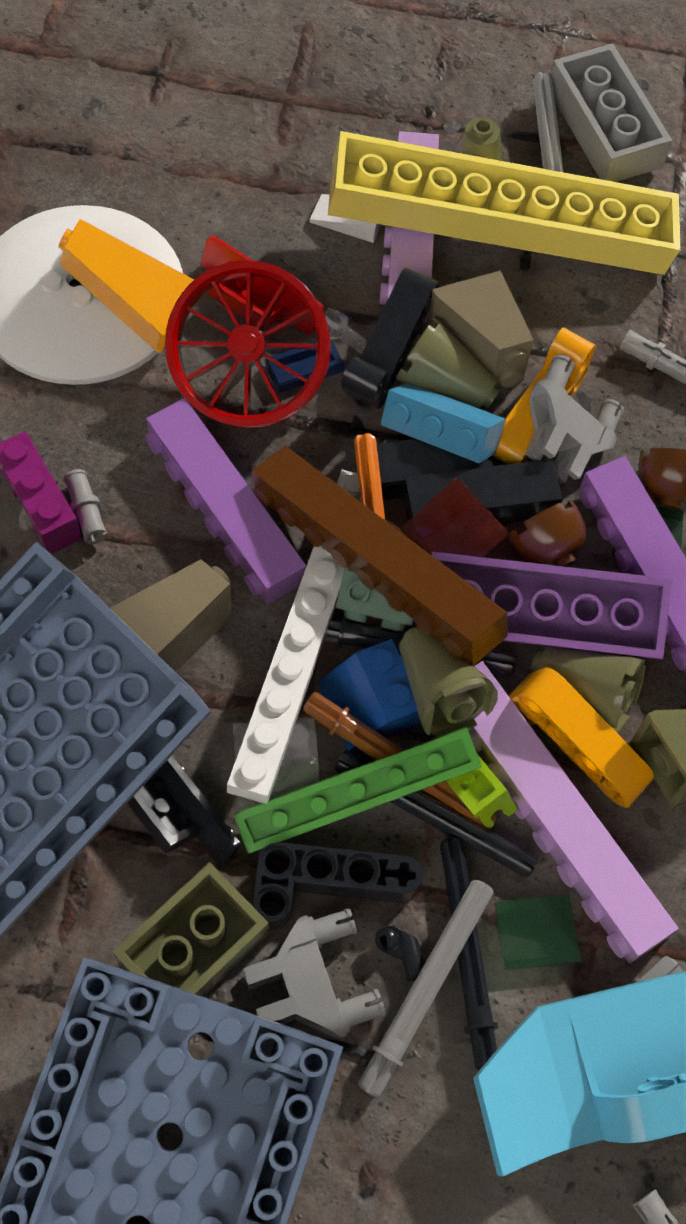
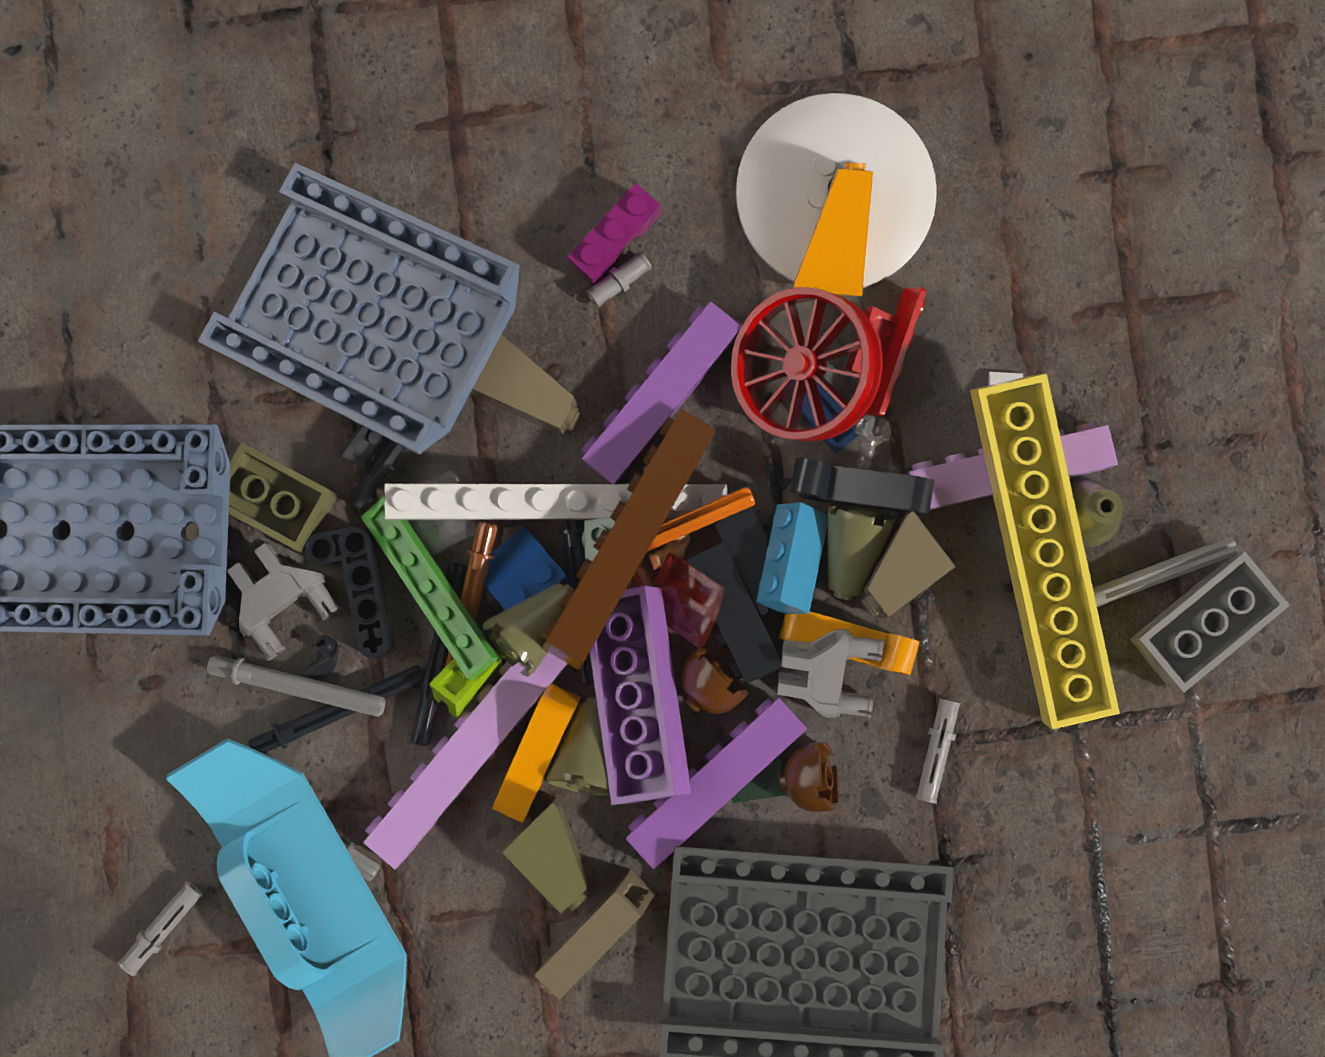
camera: 80 degrees right, 20 degrees up
clear green piece [495,894,581,971] -> none

